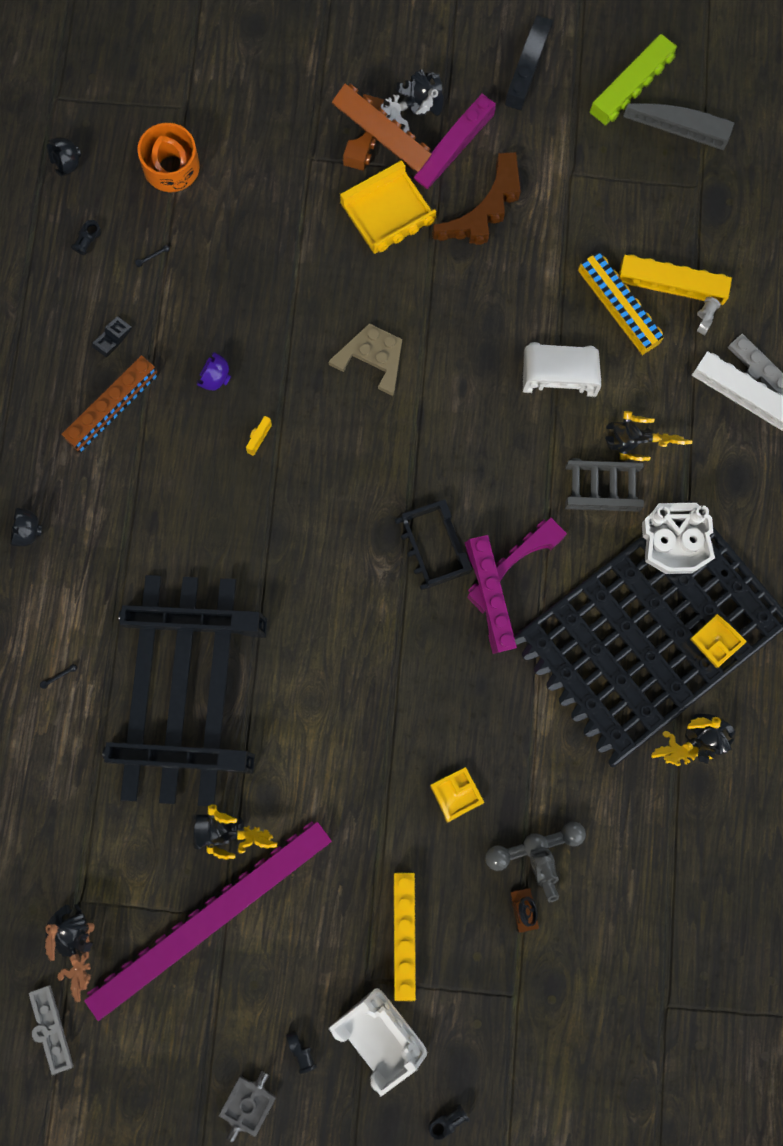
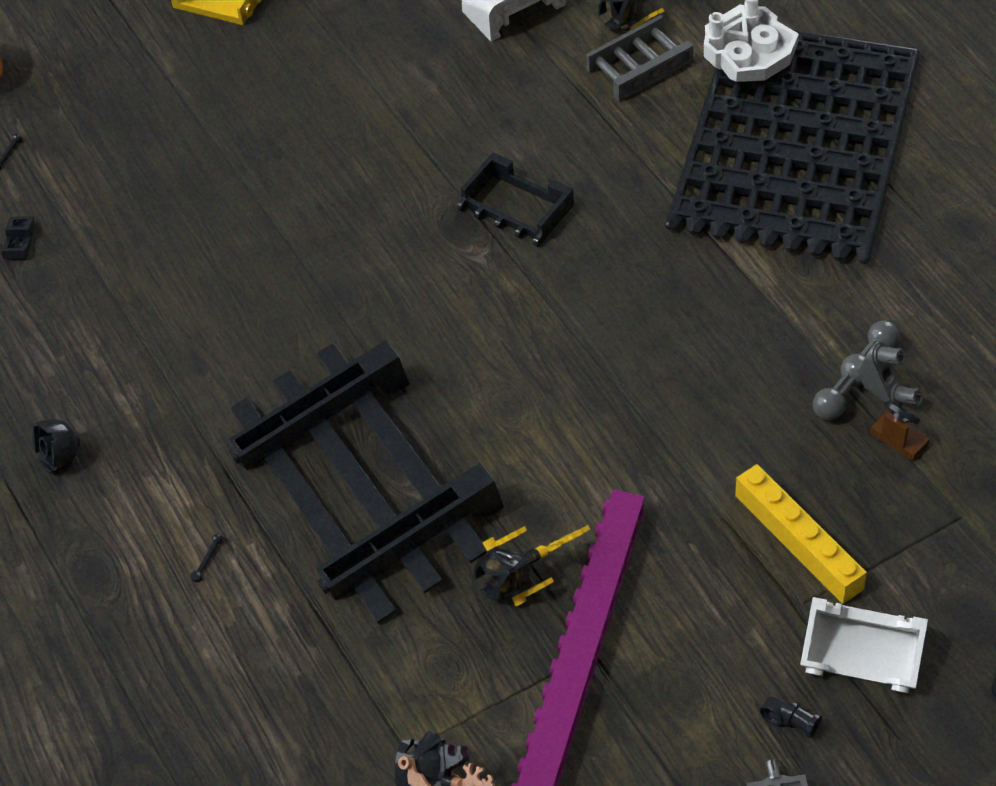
camera: 25 degrees left, 25 degrees down
dark orange brick [61,355,158,453] -> none
dark purple cylinder [196,352,231,390] -> none
yellow plate [246,416,272,456] -> none
dark tan wing [329,324,402,396] -> none
yellow plate [430,767,484,823] -> none
magenta arch [465,535,517,654] -> none
magenta arch [467,518,567,614] -> none
helmet [651,713,736,766] -> none
yellow plate [690,614,747,668] -> none

